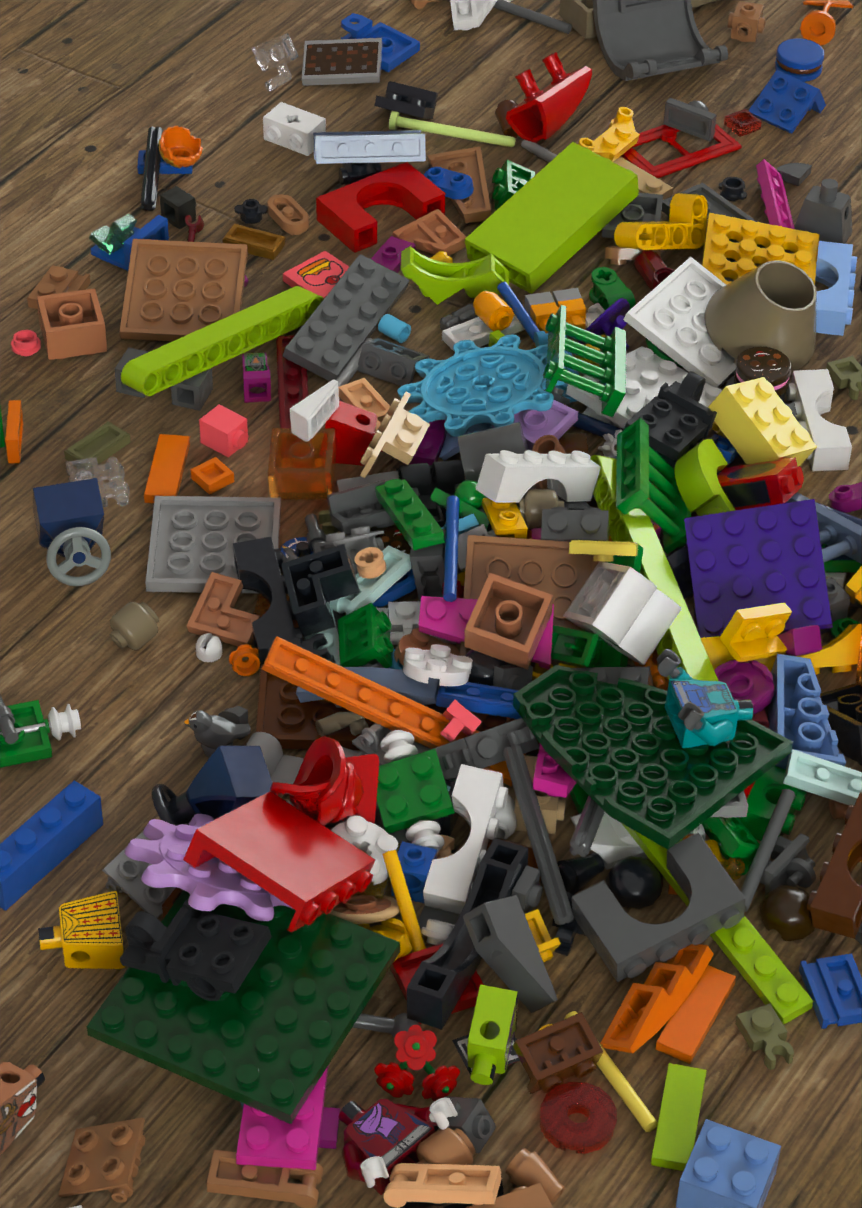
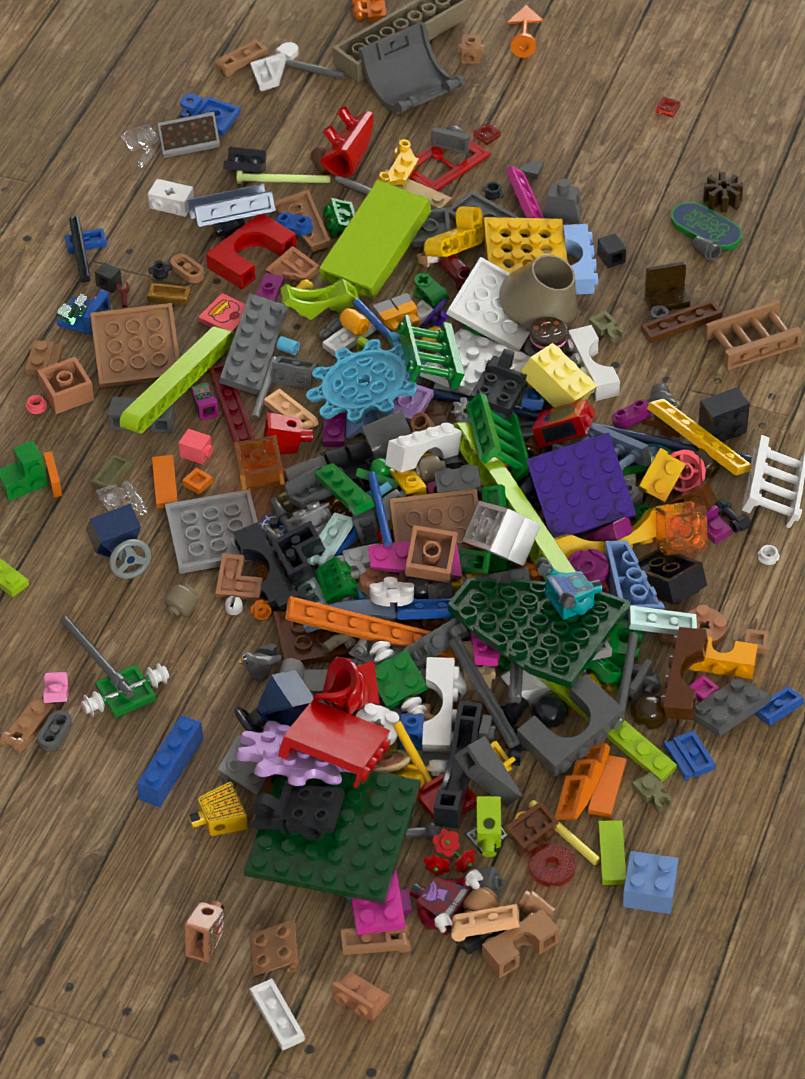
camera: 10 degrees left, 5 degrees up
orange hair [159,126,203,168] -> none
white slope [290,379,339,442] -> none
light nougat bush [354,547,386,579] -> none
tan bracket [360,391,430,478] -> none
coral tile [440,700,482,742] -> none
light yellow plate [569,540,638,562] -> none
lime arch [674,439,736,516] -> none
yellow bracket [719,603,792,662] -> none
blue bracket [749,70,826,133] -> none
blue head [775,38,825,82] -> none

